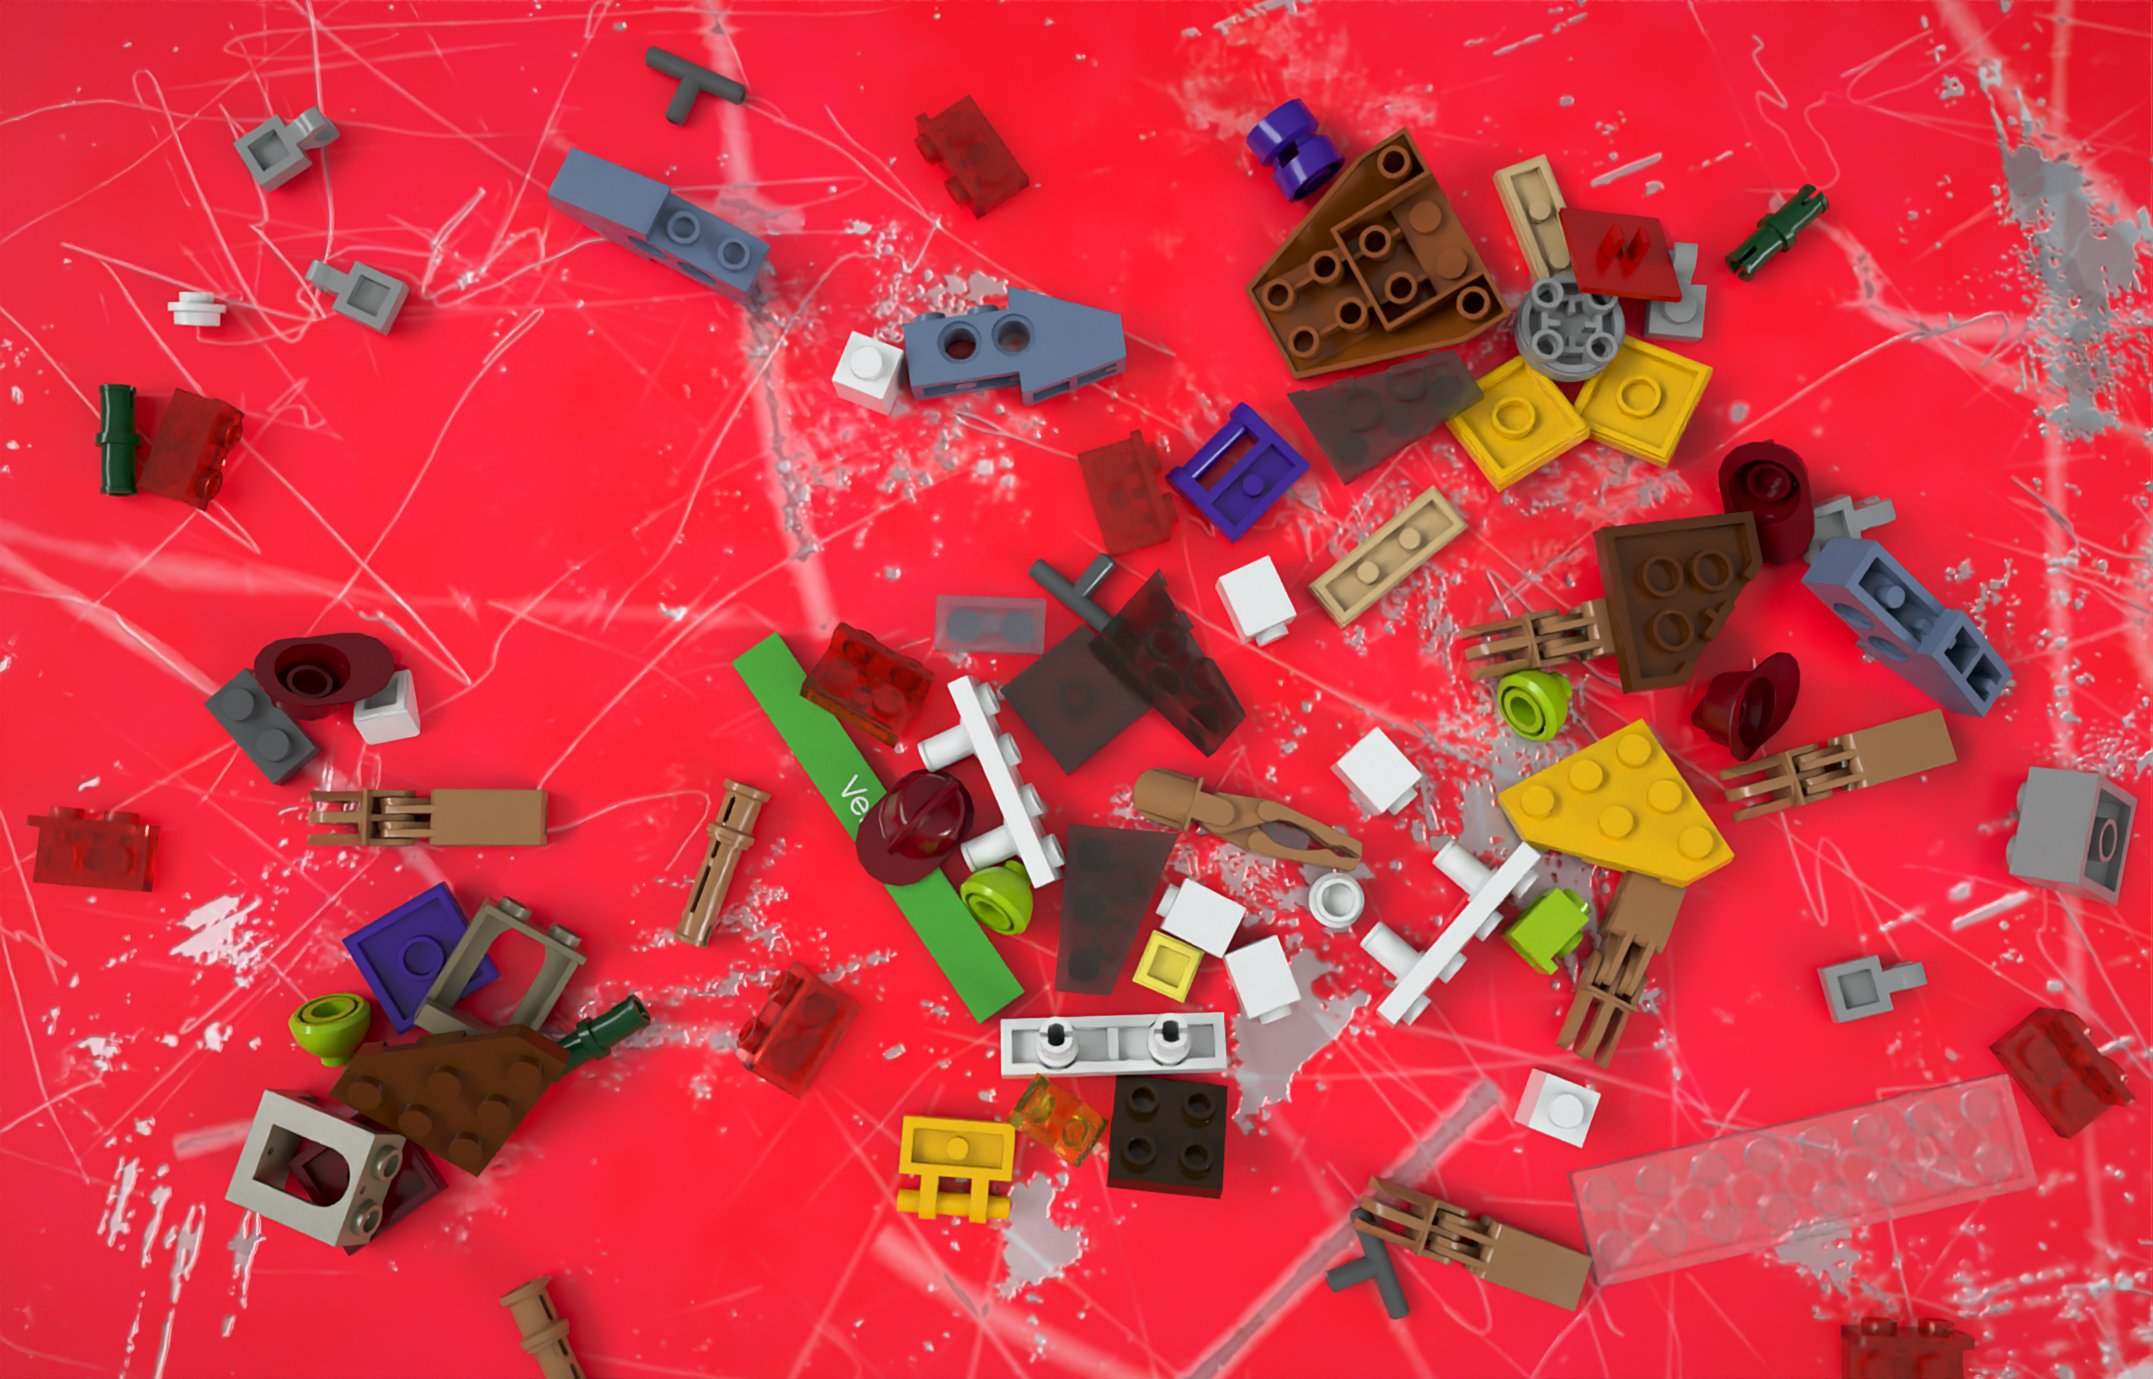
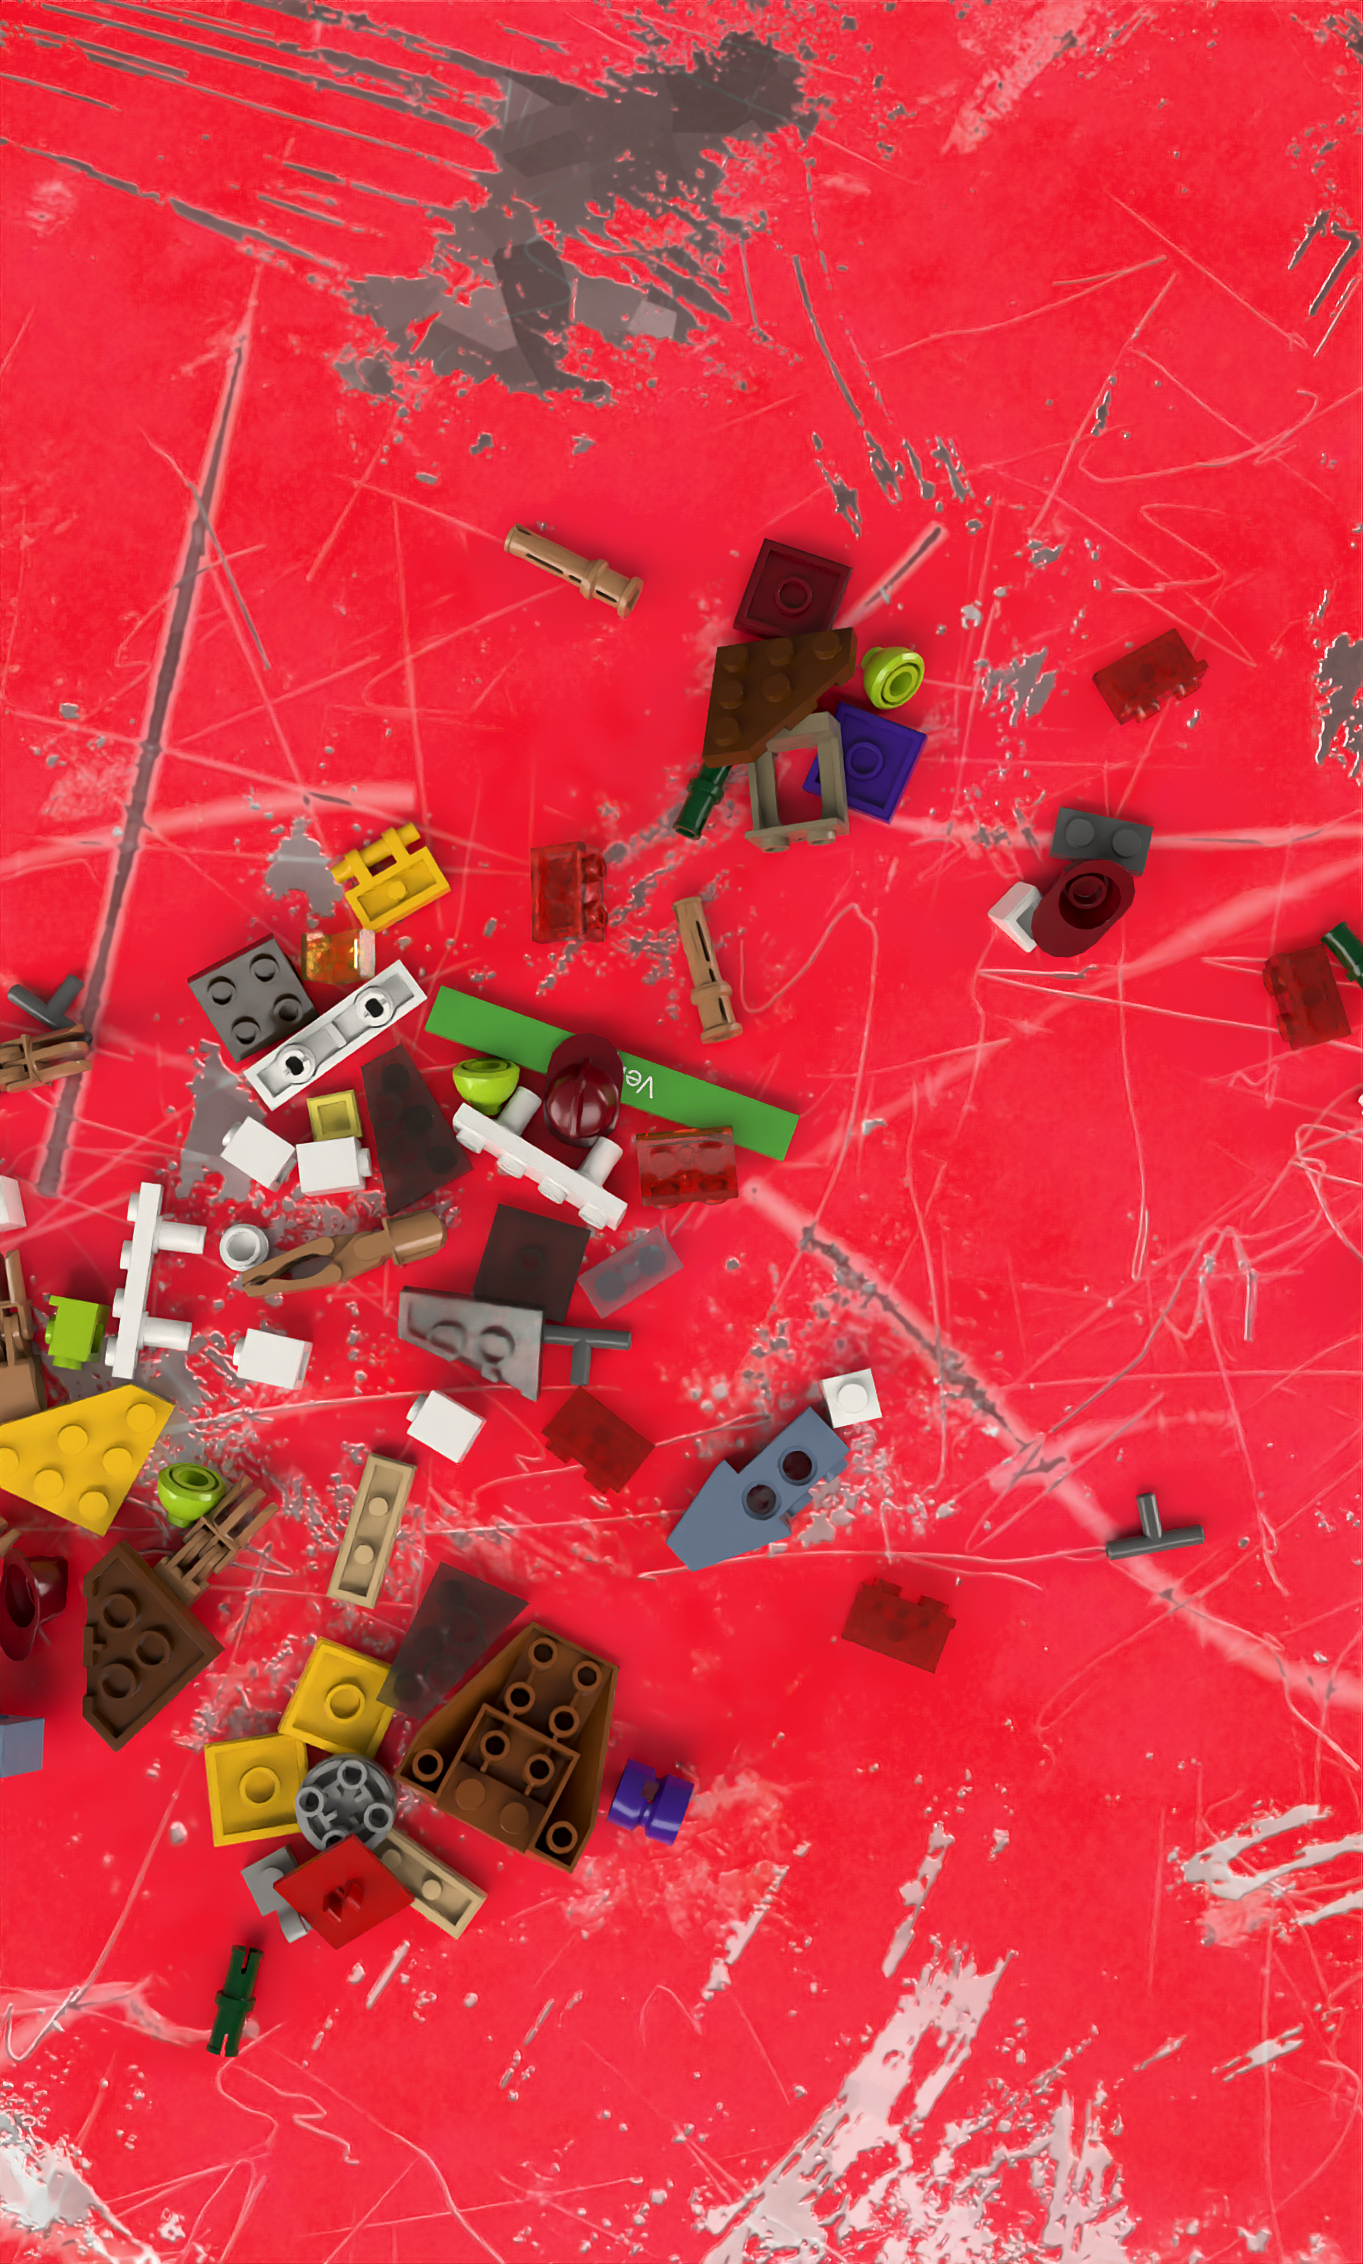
camera: 150 degrees right, 0 degrees up
panel [224,1089,406,1247] -> none
light grey plate [304,259,410,336] -> none
medium nougat arm [307,789,548,847] -> none
sand blue brick [547,147,771,306] -> none
dark purple plate [1165,402,1311,545] -> none
dark red piece [1718,439,1815,564] -> none
light grey plate [1802,494,1897,565] -> none

